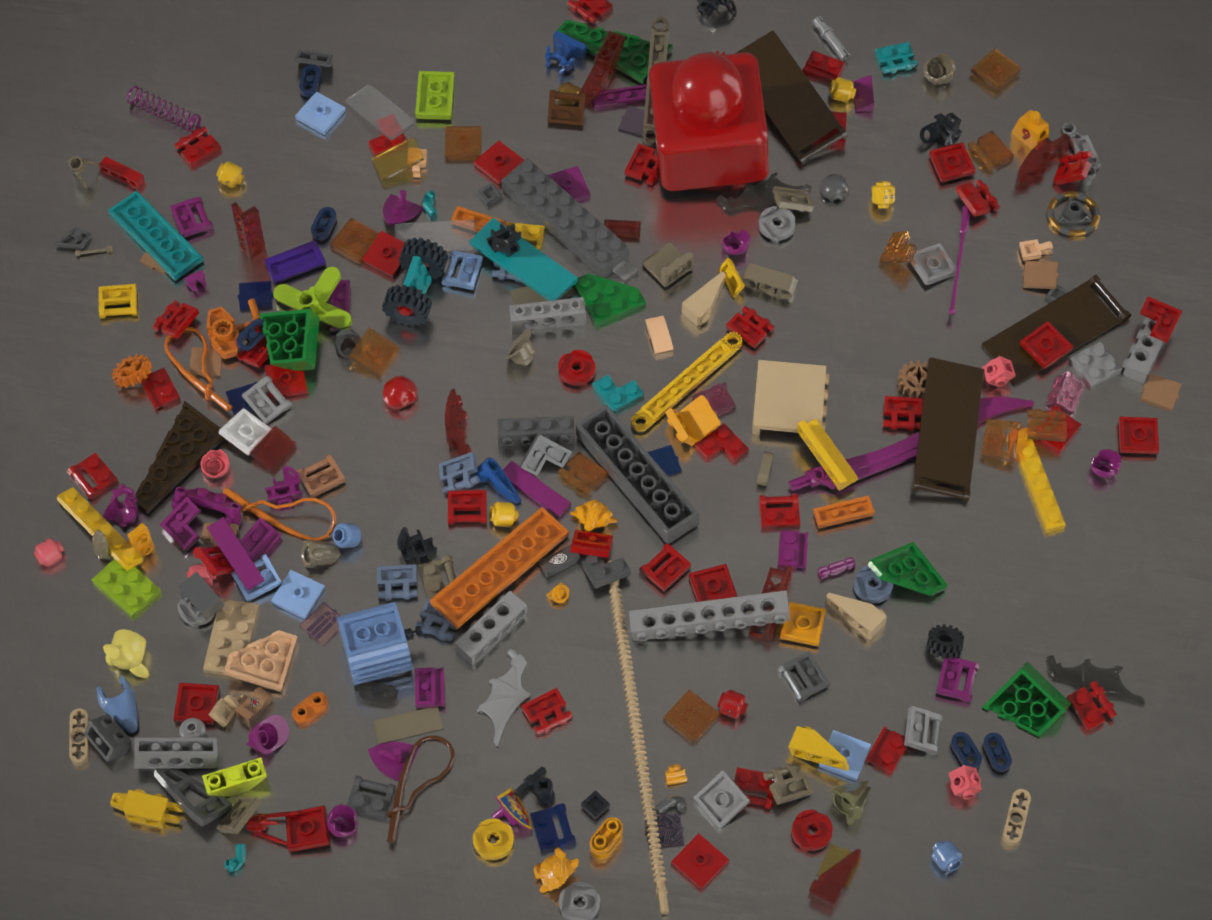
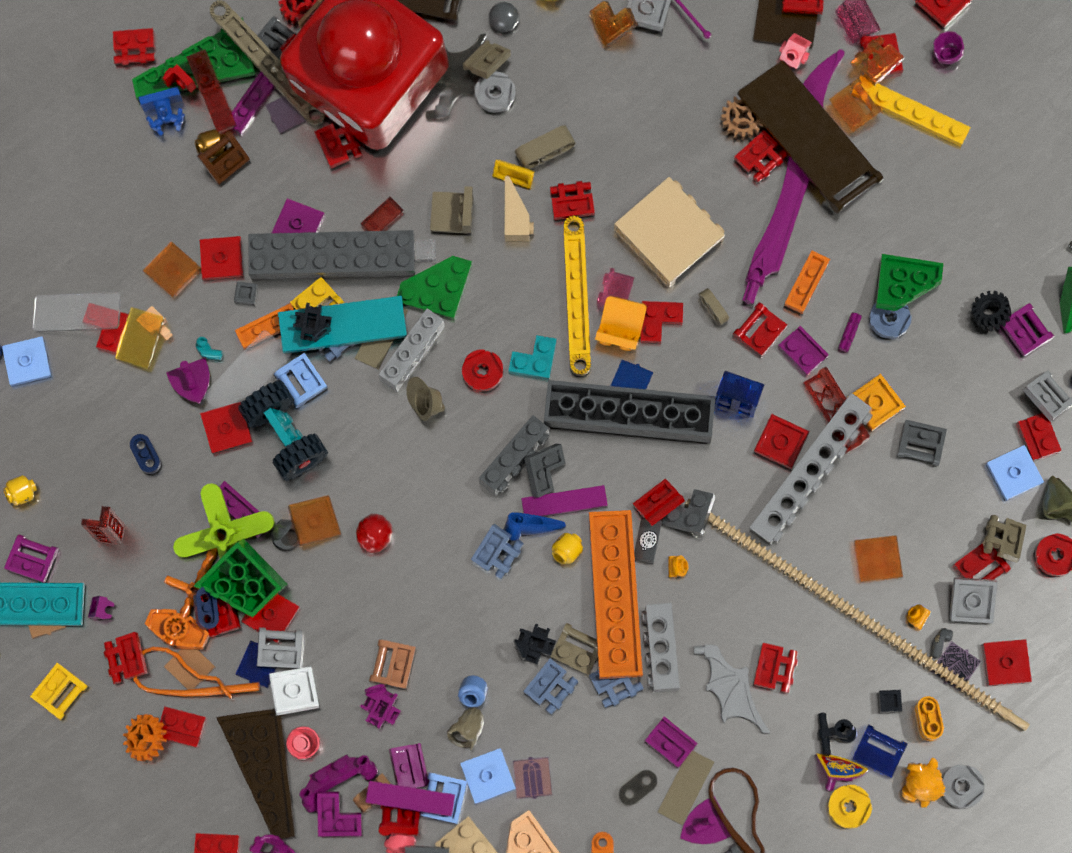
camera: 45 degrees left, 15 degrees up
orange piece [223,487,336,541] -> none
clear blue piece [237,281,274,311] -> none
clear red plate [250,426,296,472] -> none
dark purple piece [264,240,326,284] -> none
clear orange plate [330,218,379,264] -> none
medium blue piece [336,602,423,686] -> none
lime plate [415,71,455,120] -> none
clear red slope [445,389,471,456] -> none
red plate [448,490,487,525] -> none
clear orange plate [558,451,608,496] -> none
light orange hair [570,499,618,532] -> none
red plate [639,543,691,592] -> none
light nougat slope [645,316,674,355] -> none
red head [717,690,749,719] -> none
magenta hair [722,229,751,255] -> none
yellow slope [788,726,849,771] -> none
yellow panel [797,419,858,491] -> none
tan slope [825,593,887,640] -> none
none -> red bracket [162,65,197,93]
none -> clear blue brick [715,371,765,418]

